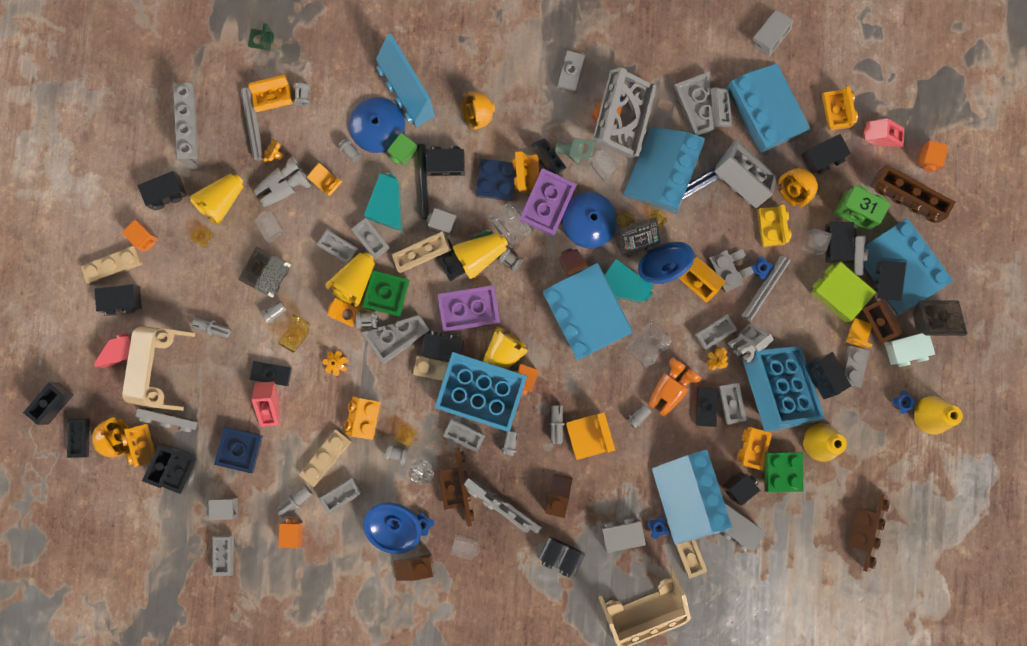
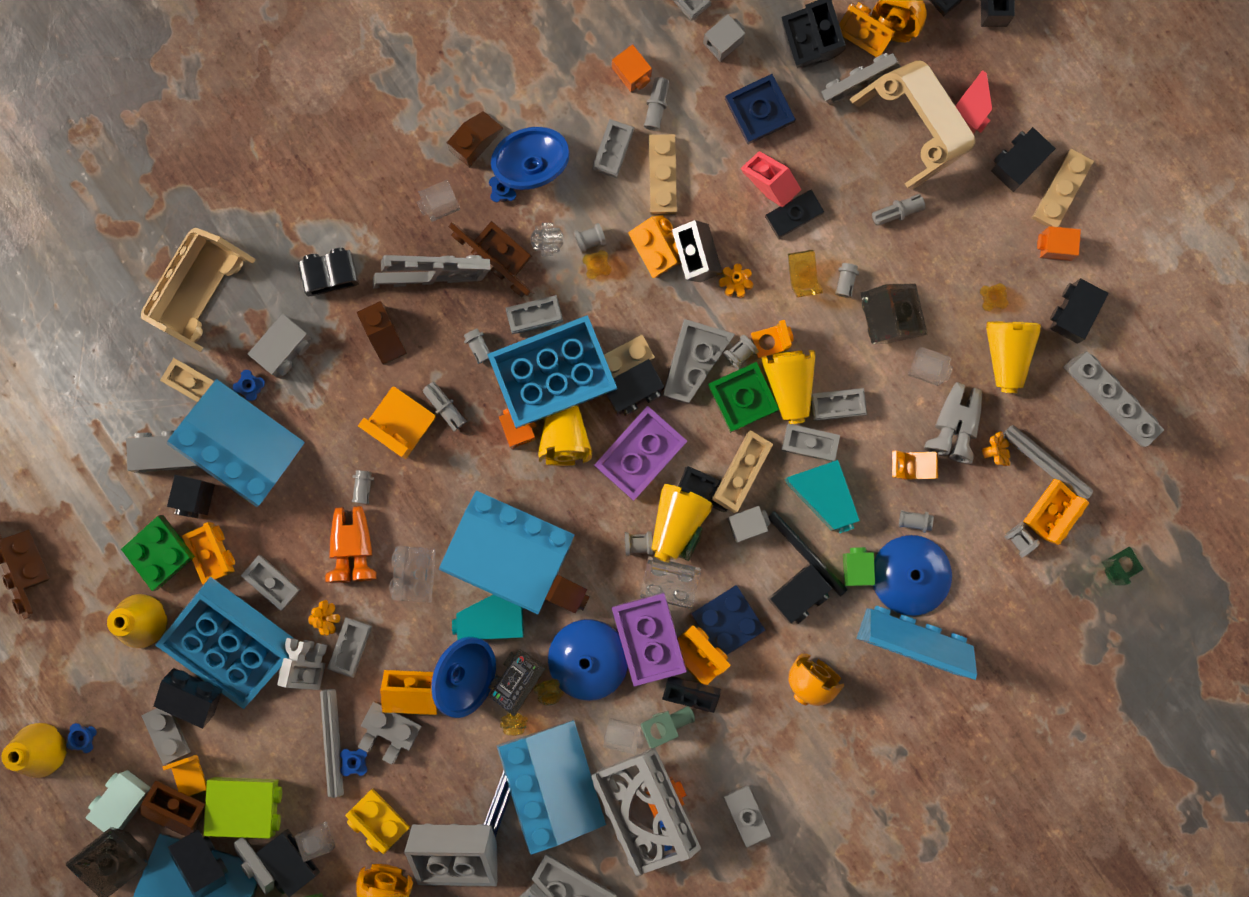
camera: 135 degrees right, 0 degrees up
black plate [696,387,718,427] -> none
none -> black brick [672,220,723,282]

